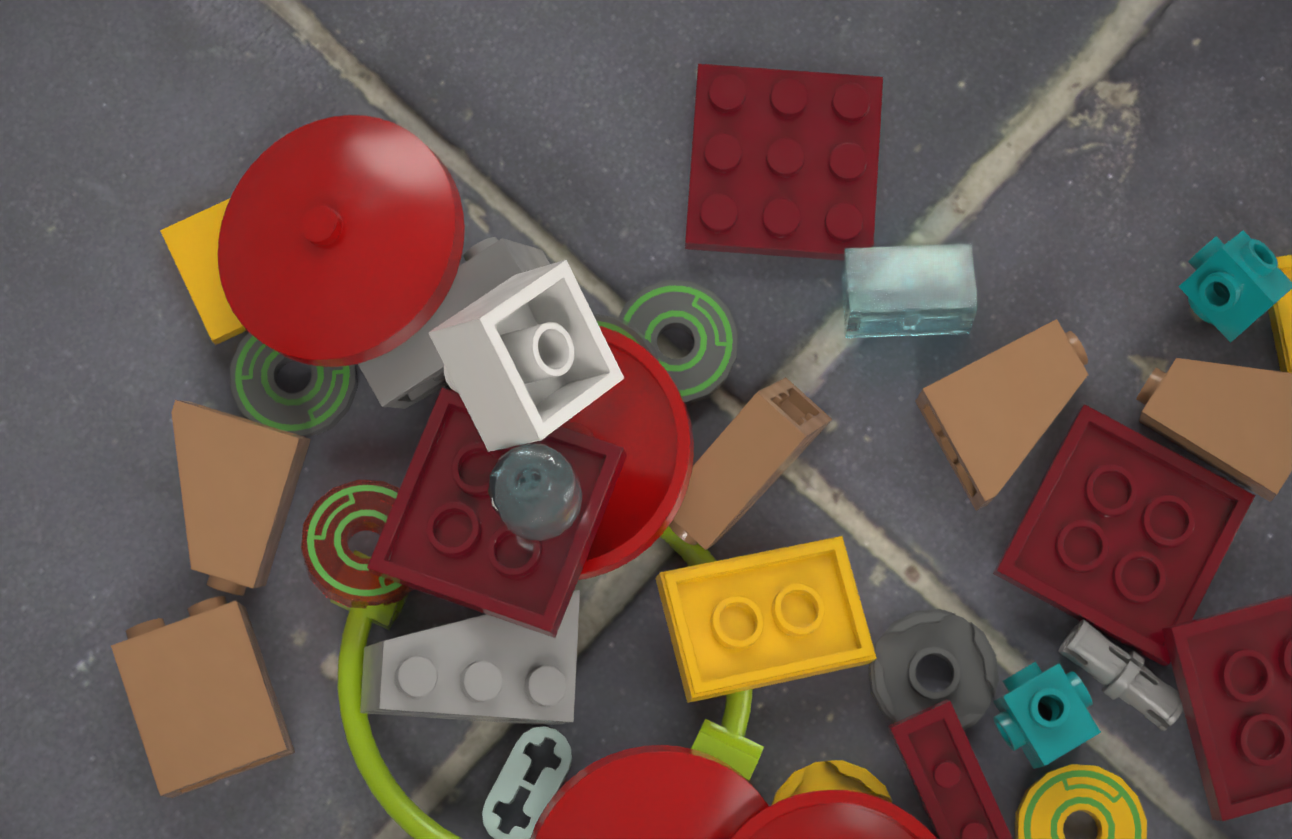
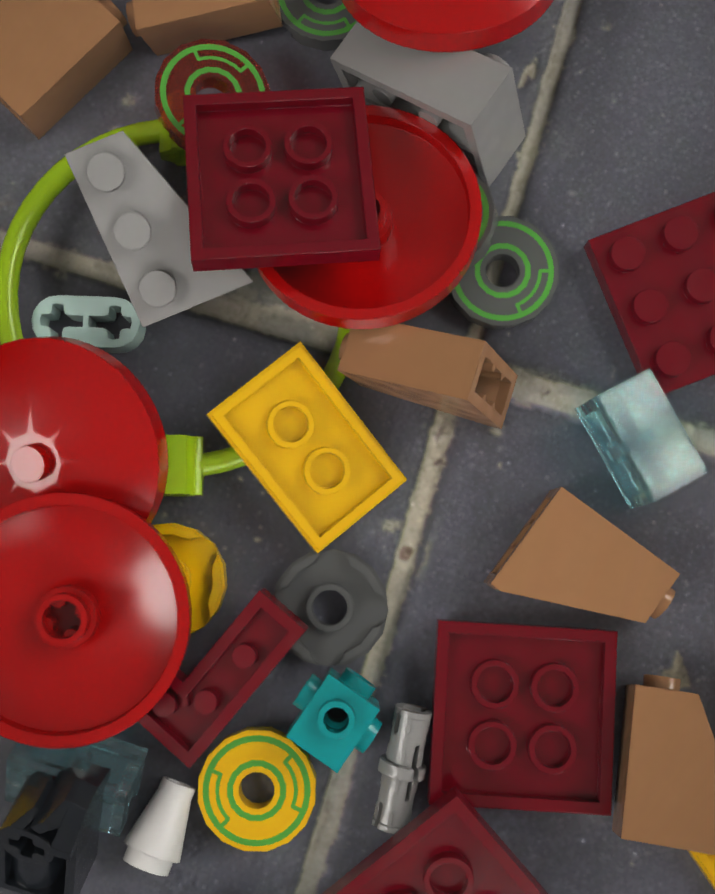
camera: 70 degrees right, 5 degrees up
white brick [428,260,624,452] -> none
clear light blue head [488,444,583,541] -> none

